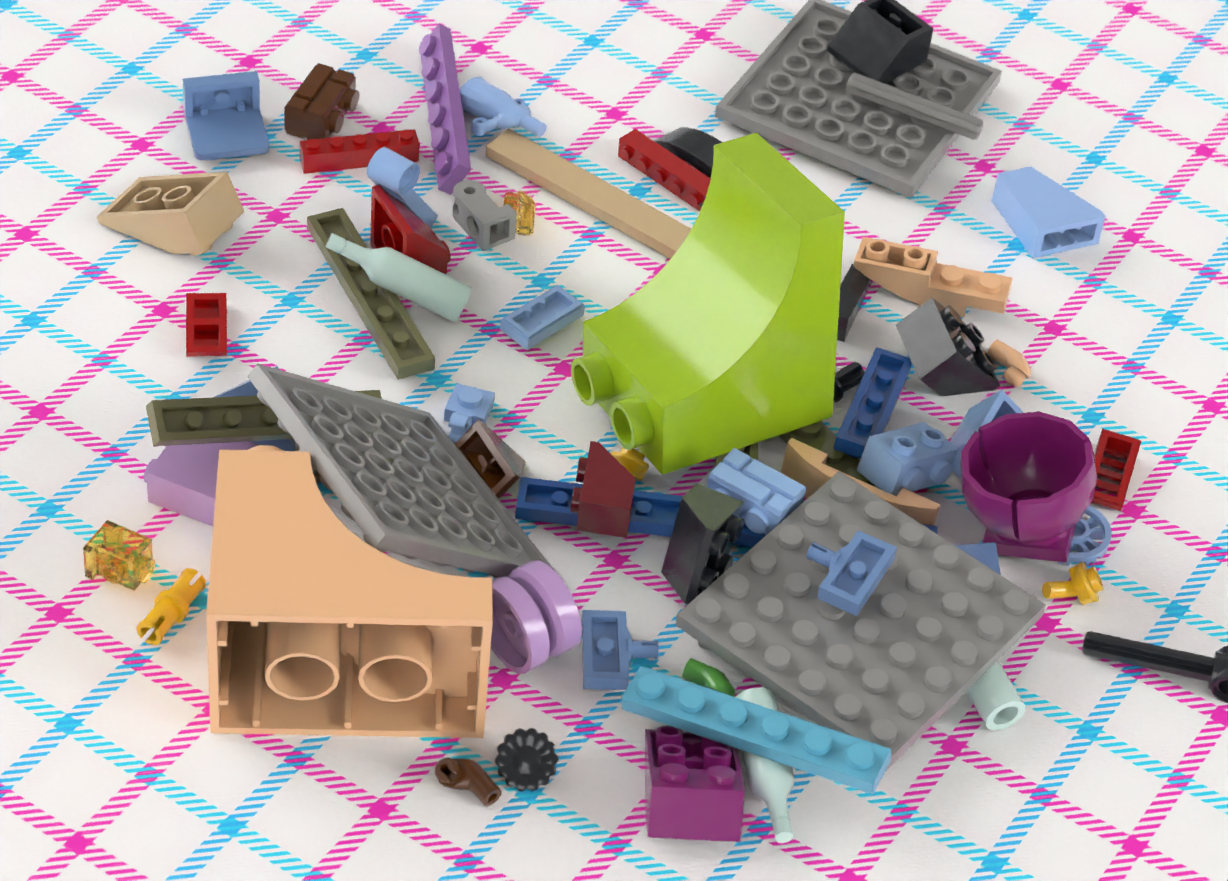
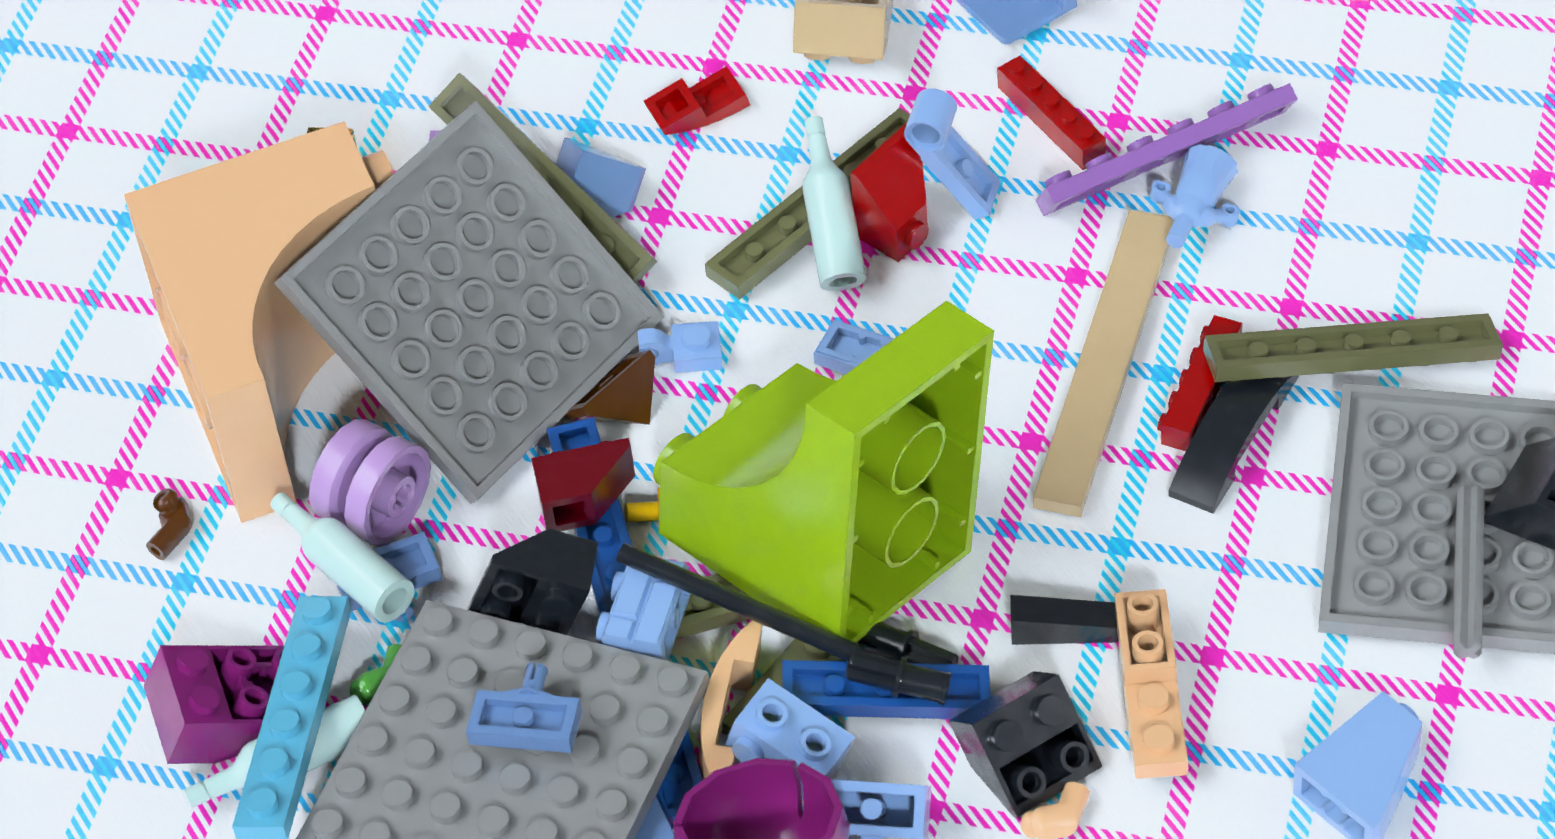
camera: 80 degrees right, 5 degrees up
reddish brown brick [284,63,359,140] -> none
light grey leg [452,180,517,251] -> none
black piece [495,728,559,791] -> none
clear yellow arm [503,190,536,236] -> none
none -> light aqua piece [271,492,415,623]
none -> black piece [616,543,859,662]
none -> black axle [846,651,952,706]
none -> olive plate [1203,313,1503,382]

